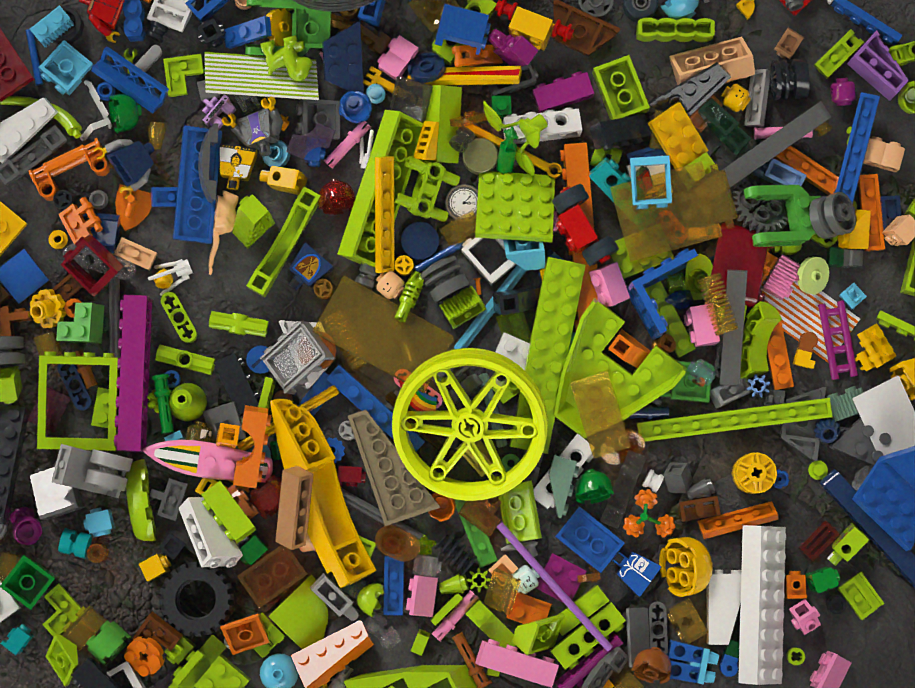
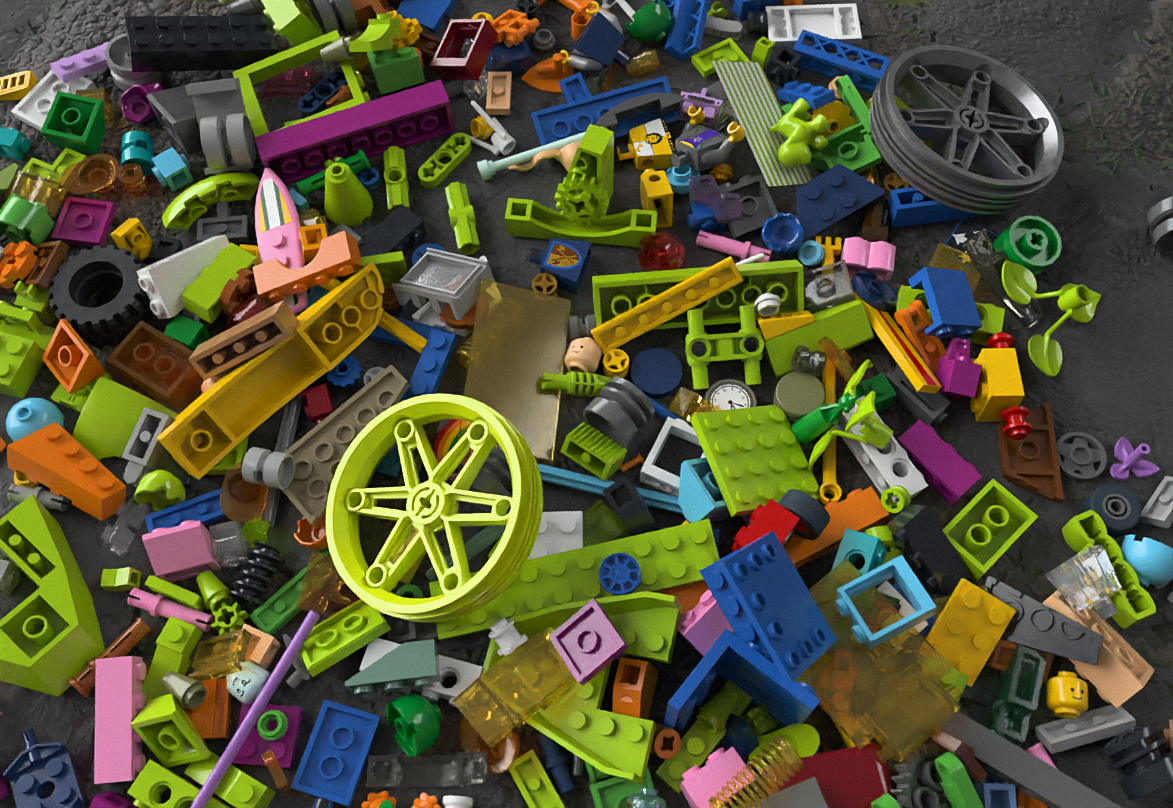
camera: 70 degrees right, 20 degrees down
none -> magenta plate [51,197,117,247]
none -> clear orange piece [60,154,120,194]
none -> olive cone [162,671,207,709]
none -> light grey wheel [242,447,295,489]
none -> bright green plate [257,710,288,741]
none -> olive cone [320,36,358,63]
none -> lime slope [349,13,401,52]
none -> light aqua piece [477,132,585,181]
none -> white brick [488,617,528,656]
none -> plate [548,598,629,686]
none -> lime gear [554,173,610,225]
none -> blue wheel [599,553,641,596]
none -> lime cone [697,687,739,733]
none -> blue bracket [699,531,837,687]
none -> lime piece [751,37,775,70]
none -> white plate [754,293,781,316]
none -> lime bush [881,485,911,513]
none -> reddish brown plate [932,729,987,782]
none -> clear torso [1045,545,1122,621]

